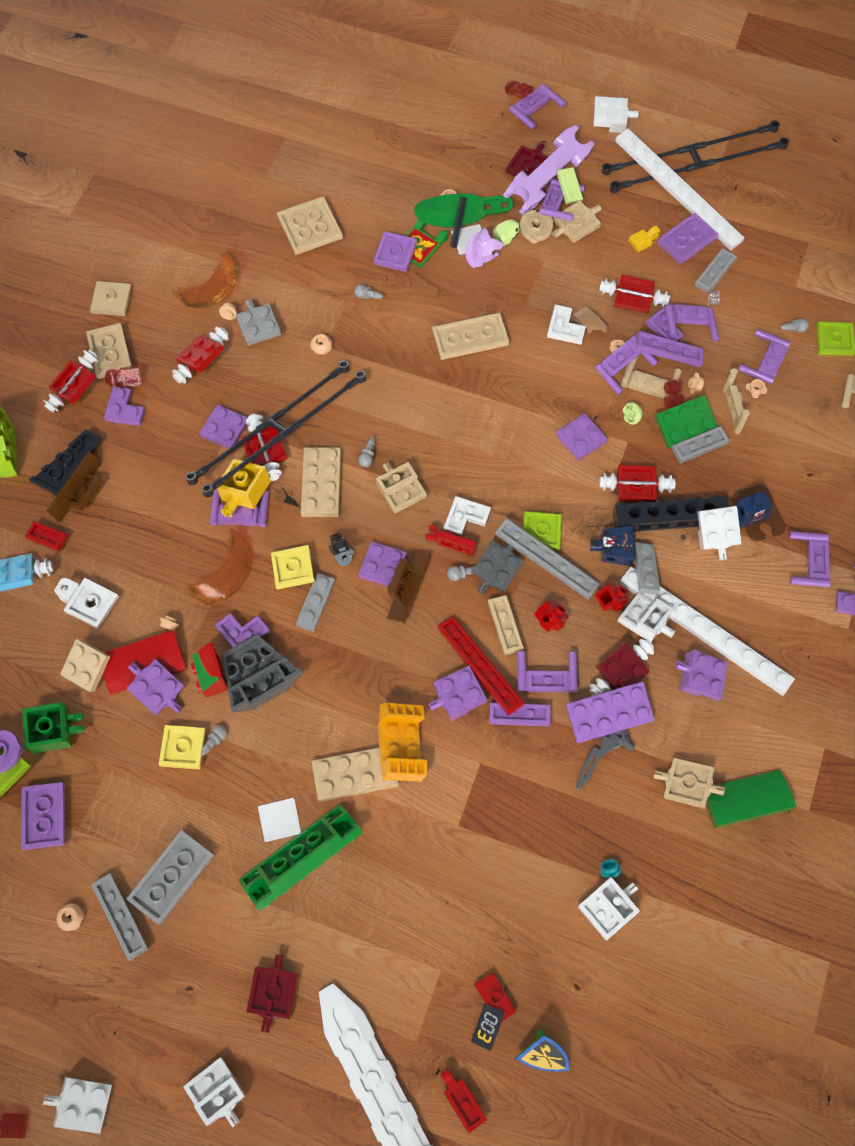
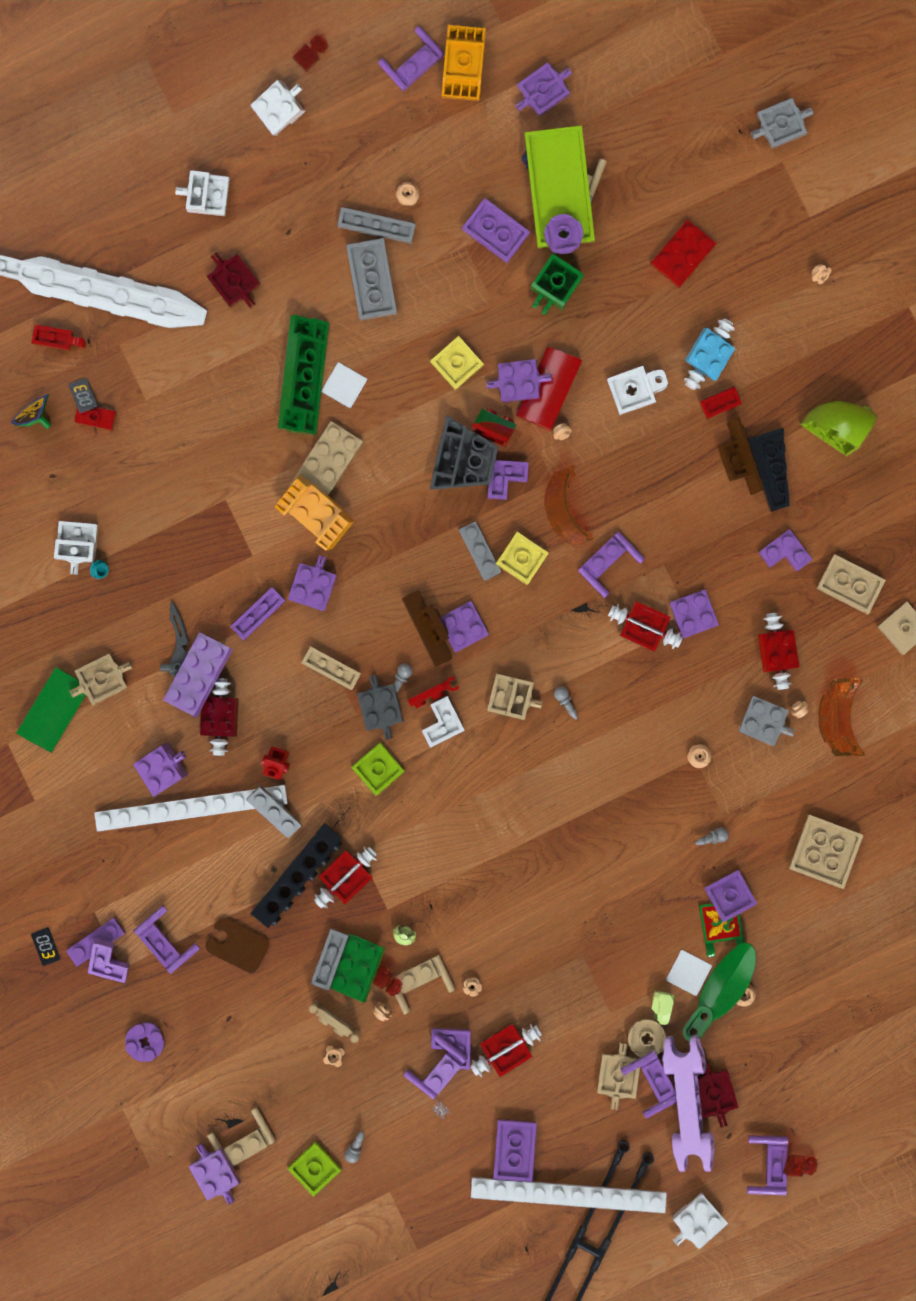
camera: 135 degrees right, 20 degrees up
red plate [43,350,98,413] -> none
tan plate [60,639,110,692] -> none
clear red plate [105,365,141,387] -> none
black bar [185,361,367,498] -> none
light grey bar [200,725,228,756] -> none
yellow brick [217,459,271,517] -> none
tan plate [301,448,341,517] -> none
black hips [328,533,354,566] -> none
tan plate [432,313,509,360] -> none
red tile [437,616,525,716] -> none
black bar [450,197,467,248] -> none
lavender helmet [466,228,504,268] -> none
light grey tile [495,518,600,600] -> none
medium lavender plate [517,651,578,693] -> none
red brick [533,599,569,632] -> none
white plate [547,305,586,345] -> none
yellowish green tile [556,167,583,204] -> none
medium lavender plate [556,414,608,461] -> none
medium nougat slope [573,306,608,333] -> none
dark blue torso [590,526,634,566] -> none
medium lavender plate [595,335,658,395] -> none
white plate [618,593,676,642] -> none
yellow plate [628,225,661,253] -> none
medium lavender plate [635,331,703,367] -> none
light grey tile [694,248,737,294] -> none
white plate [698,506,741,560] -> none
dark blue torso [736,491,773,529] -> none
medium lavender plate [738,329,791,384] -> none

